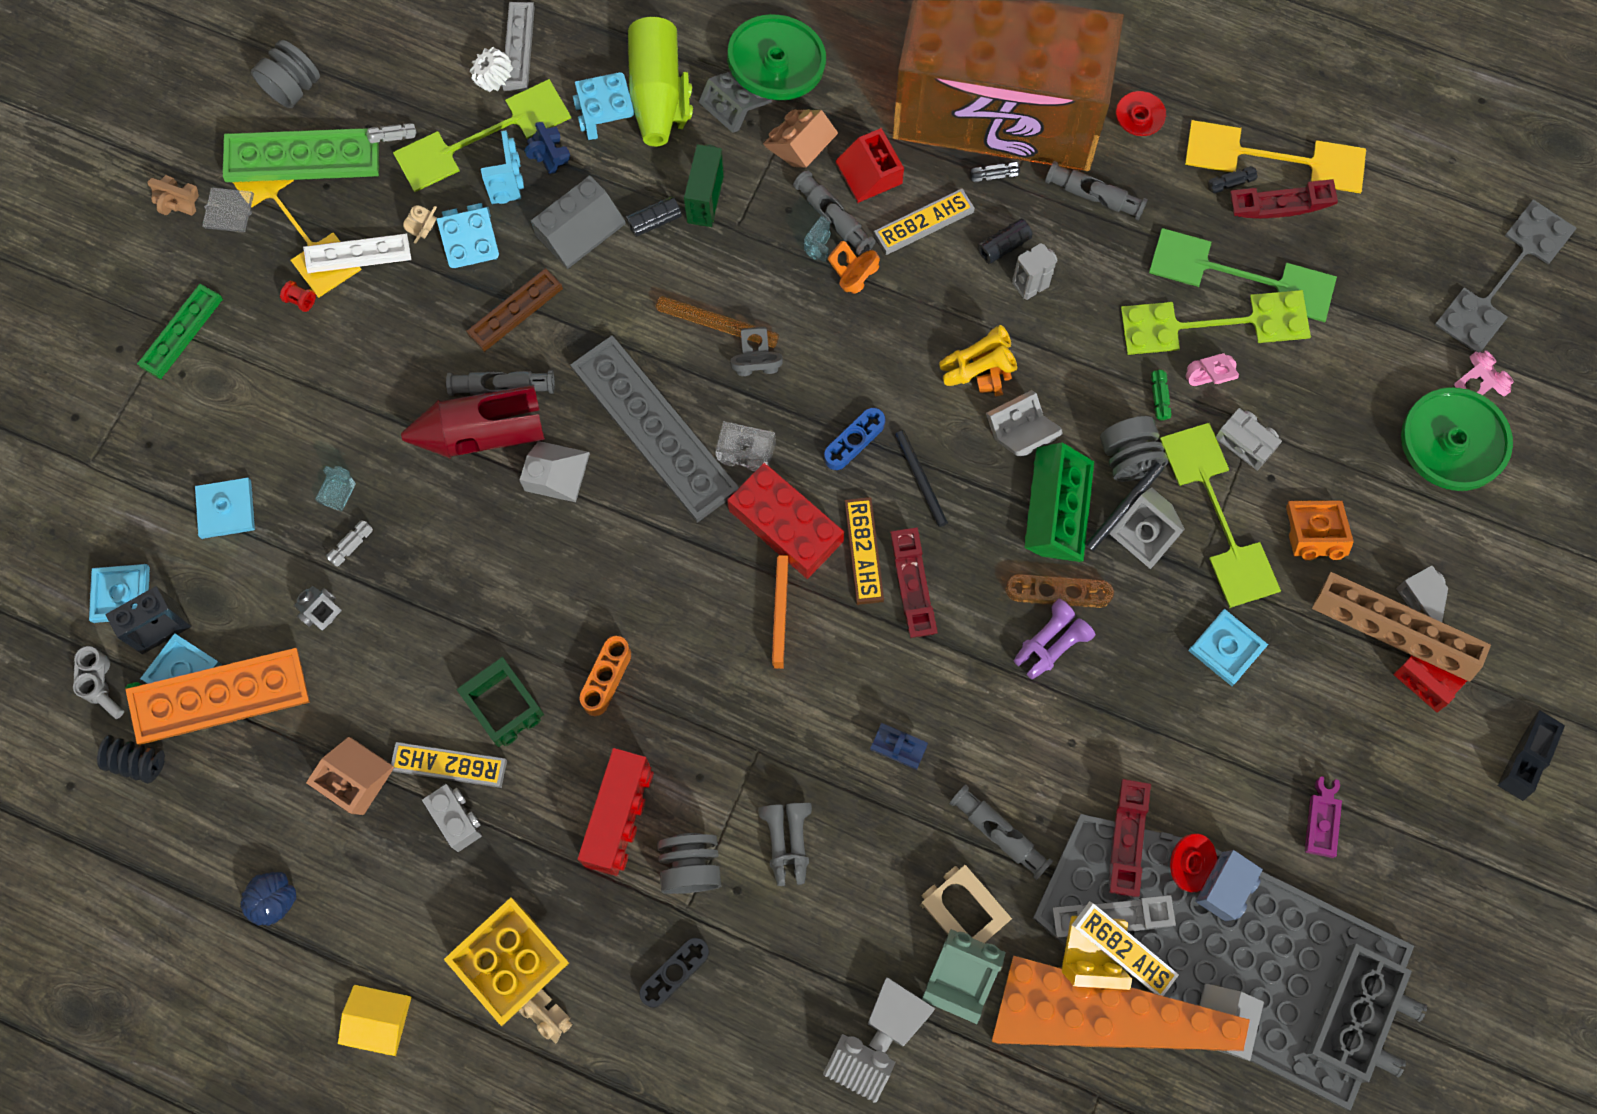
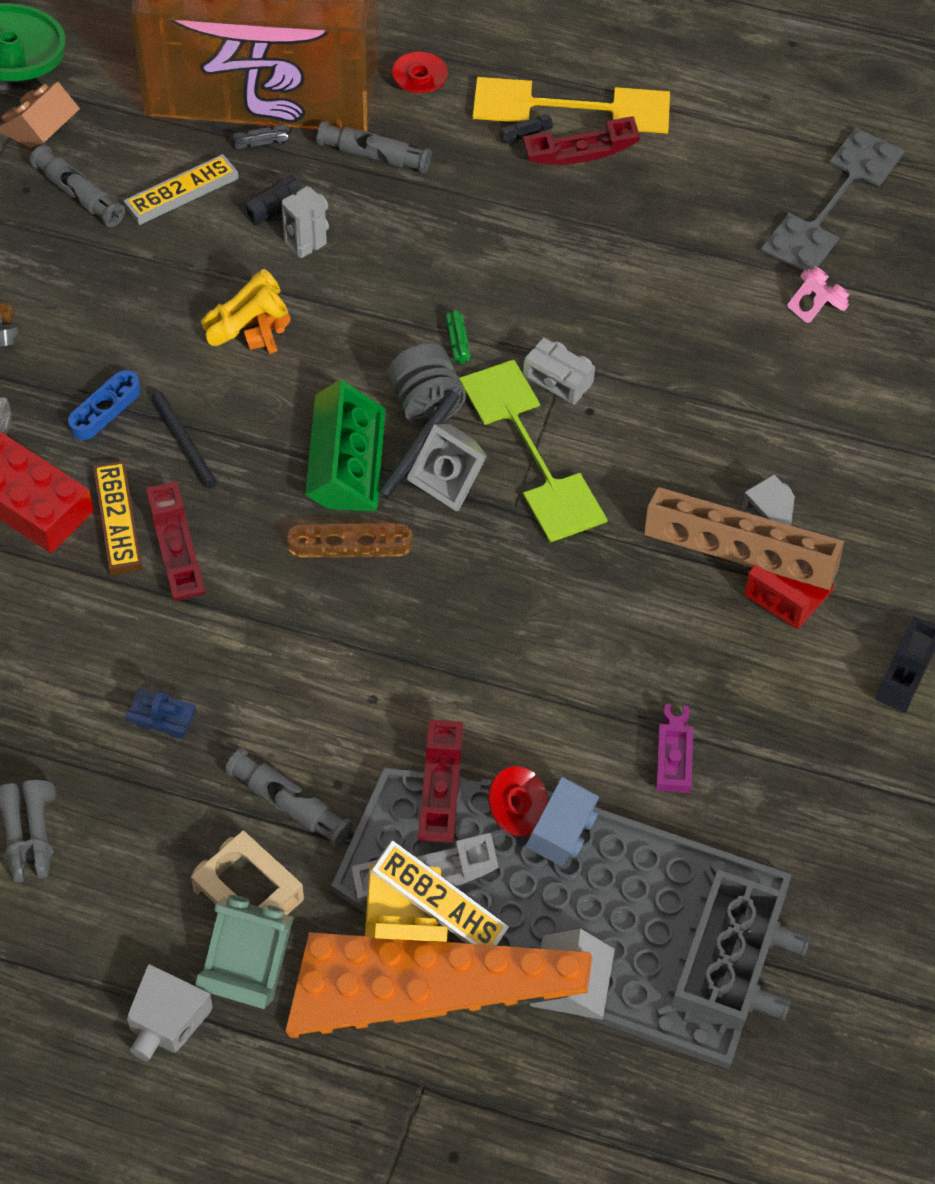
camera: 10 degrees left, 15 degrees down
orange tile [772,555,788,669] -> none
clear light blue bracket [804,216,831,262] -> none
light grey brick [823,1034,896,1103] -> none
orange bracket [828,241,880,294] -> none
red slope [836,128,904,203] -> none
light grey bracket [986,390,1063,456] -> none
medium lavender piece [1013,599,1096,679] -> none
lime hinge [1121,290,1311,355] -> none
bright green hinge [1149,228,1337,322] -> none
bright pink bracket [1186,353,1239,386] -> none
medium azure plate [1188,609,1268,686] -> none
orange plate [1286,501,1354,560] -> none
green dish [1401,387,1513,491] -> none

